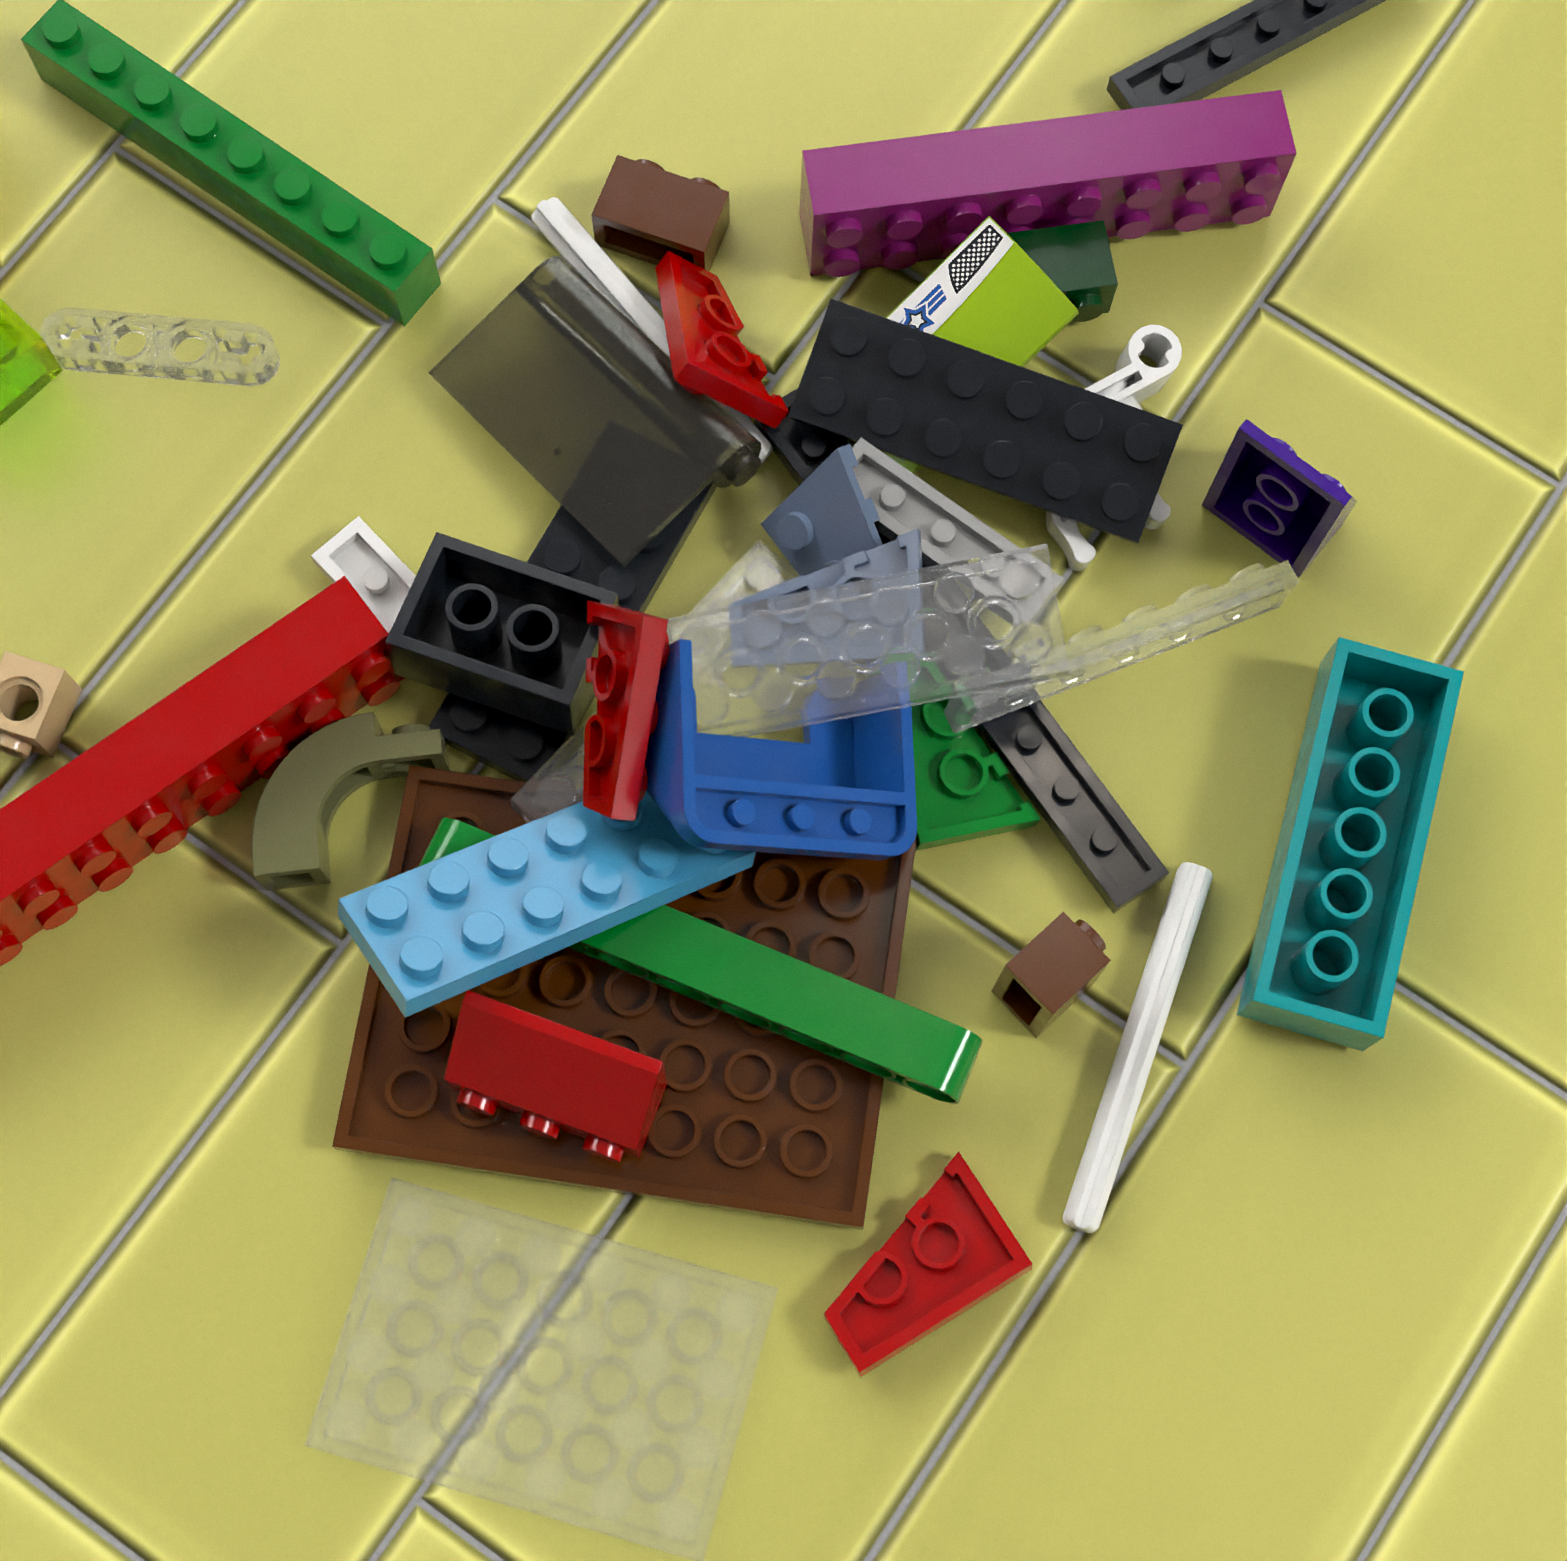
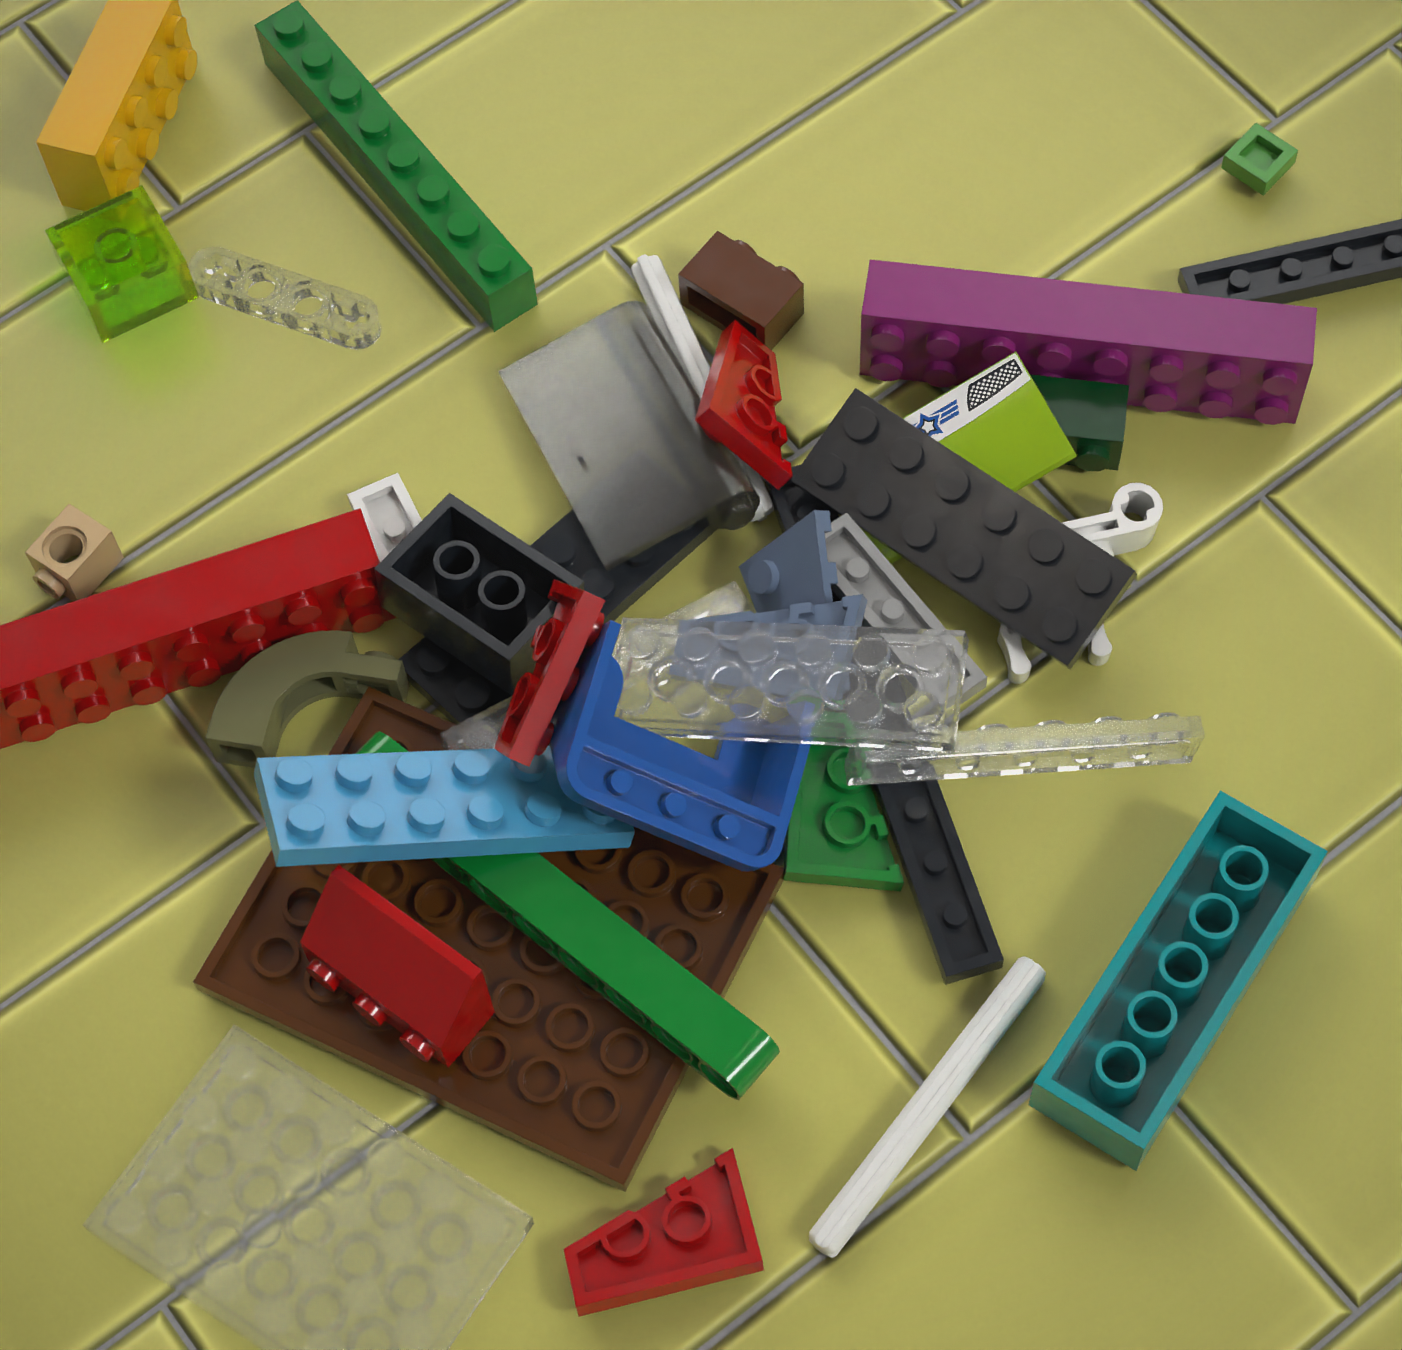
camera: 25 degrees right, 10 degrees down
reddish brown piece [991,911,1111,1038] -> none
dark purple slope [1202,419,1357,577] -> none

